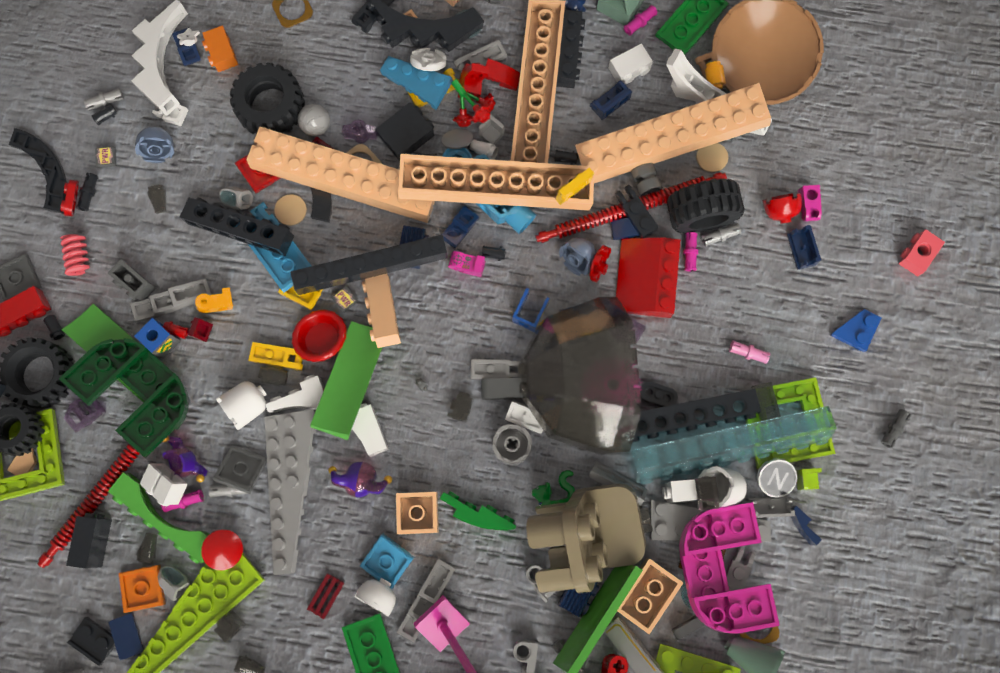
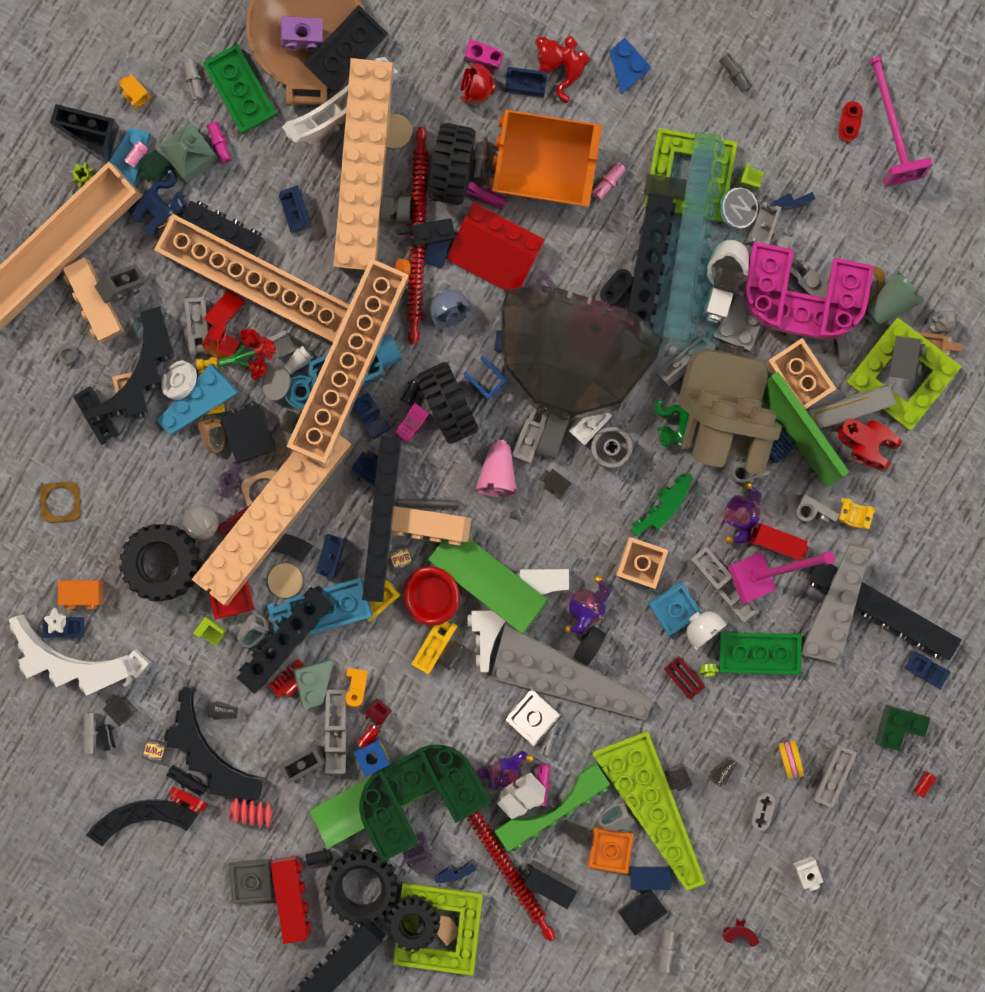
camera: 70 degrees left, 10 degrees up
sand blue cylinder [135,127,174,163] -> none
red dish [201,529,243,570] -> none
white cylinder [216,381,267,430] -> none
black pin [554,150,578,165] -> none
yellow plate [555,167,594,205] -> none
red dish [590,245,611,283] -> none
white brick [608,43,653,84] -> none
light orange brick [705,61,726,89] -> none
none -> clear smoke brick [103,693,138,727]
none -> black arch [164,685,263,800]
none -> lime panel [193,616,228,646]
none -> medium nougat rock [198,418,226,454]
none -> red piece [269,659,305,697]
none -> medium lavender brick [280,16,323,52]
none -> sand green wing [293,659,333,709]
none -> black tile [303,5,388,93]
none -> dark blue hinge [315,533,346,578]
none -> orange tile [394,259,411,275]
none -> flat silver bar [398,498,459,508]
none -> black tyre [416,362,479,444]
none -> dark blue slope [434,859,477,883]
none -> bright pink cone [476,440,516,497]
none -> orange cylinder [489,110,602,207]
none -> red animal [535,35,590,103]
none -> black tyre [573,626,606,666]
none -> lime plate [699,664,719,678]
none -> clear pink piece [724,481,762,544]
none -> red brick [748,524,809,560]
none -> red plate [837,101,863,143]
none -> dark pink tile [870,57,933,187]

